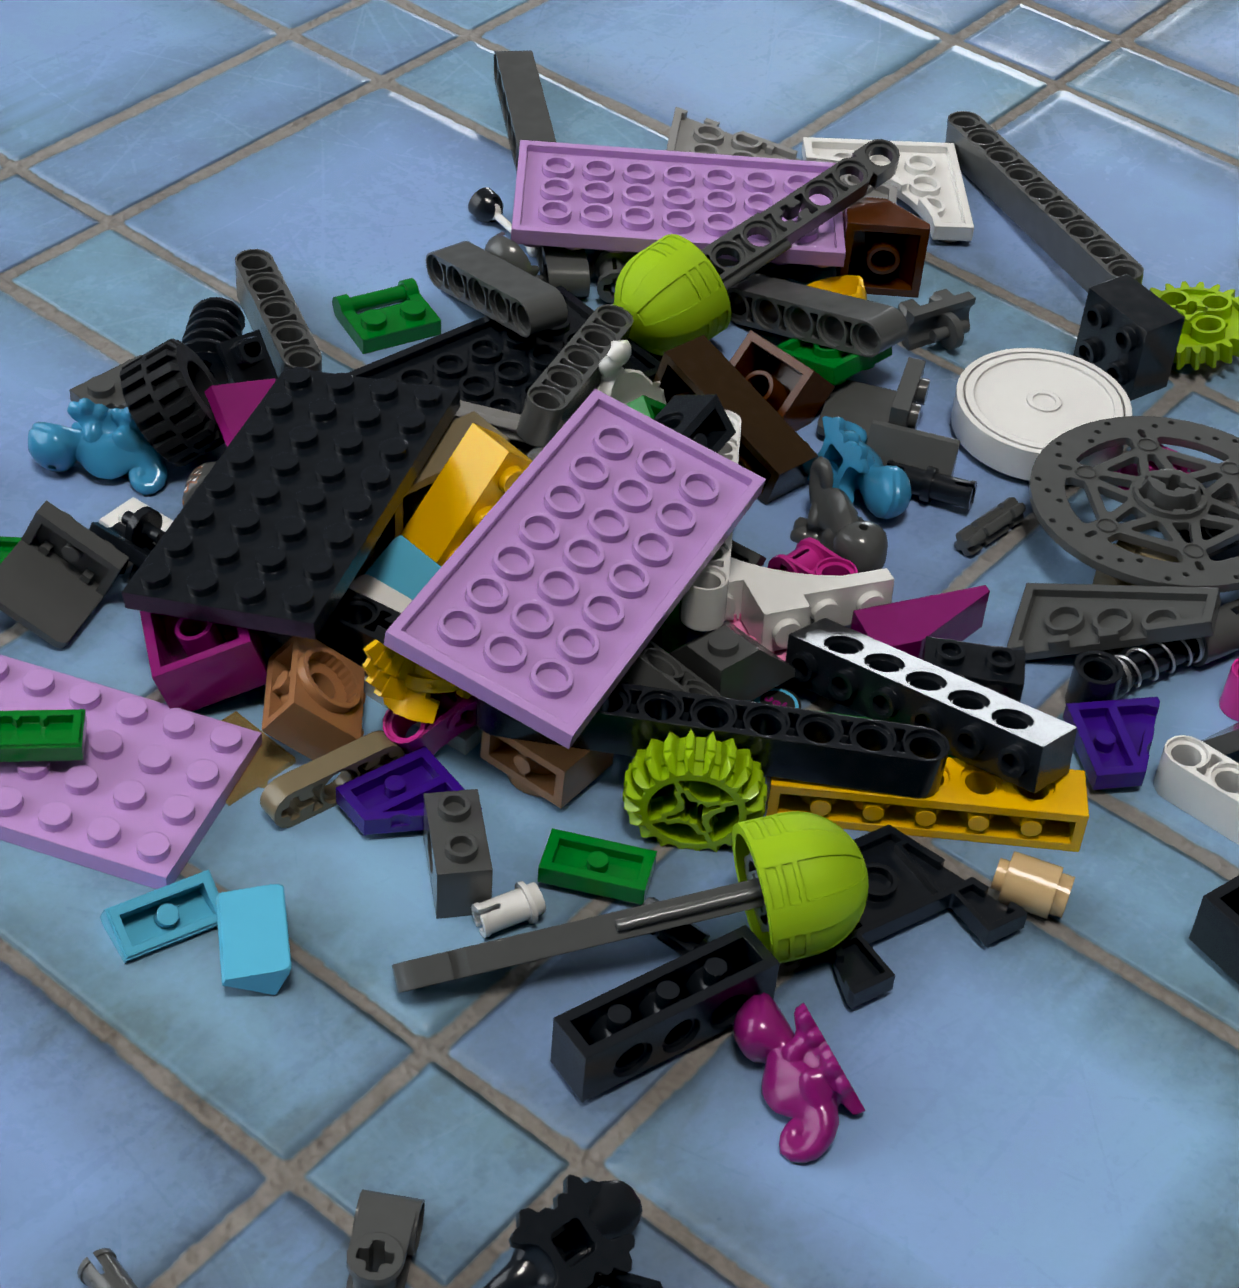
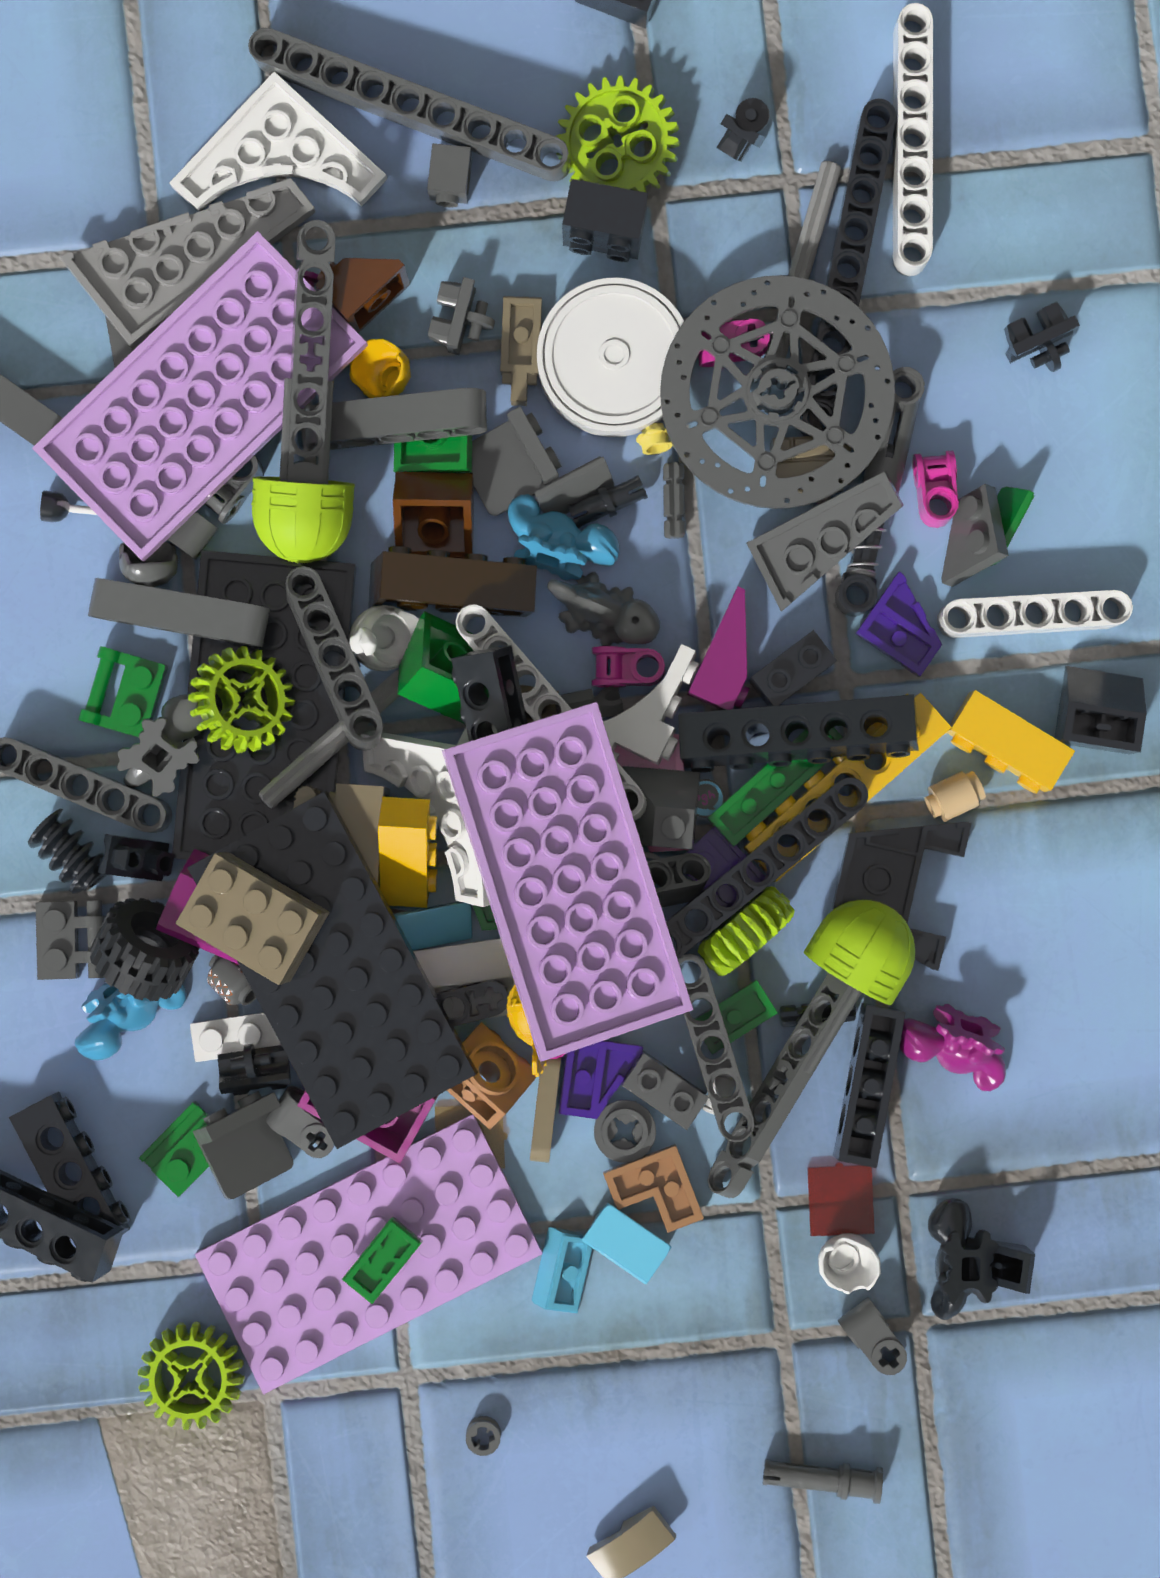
camera: 40 degrees left, 45 degrees up
none -> dark grey animal [117,694,203,797]
none -> dark tan brick [175,852,330,985]
none -> lime gear [187,646,295,753]
none -> dark grey piece [266,1086,335,1158]
none -> dark grey brick [427,143,472,208]
none -> dark tan hinge [500,296,542,406]
none -> dark grey gear [594,1100,656,1163]
none -> medium nougat plate [603,1144,704,1233]
none -> light yellow plate [636,423,673,455]
none -> dark grey beam [678,954,754,1142]
none -> clear red piece [807,1162,875,1236]
none -> white hair [818,1233,881,1294]
none -> yellow brick [946,690,1075,794]

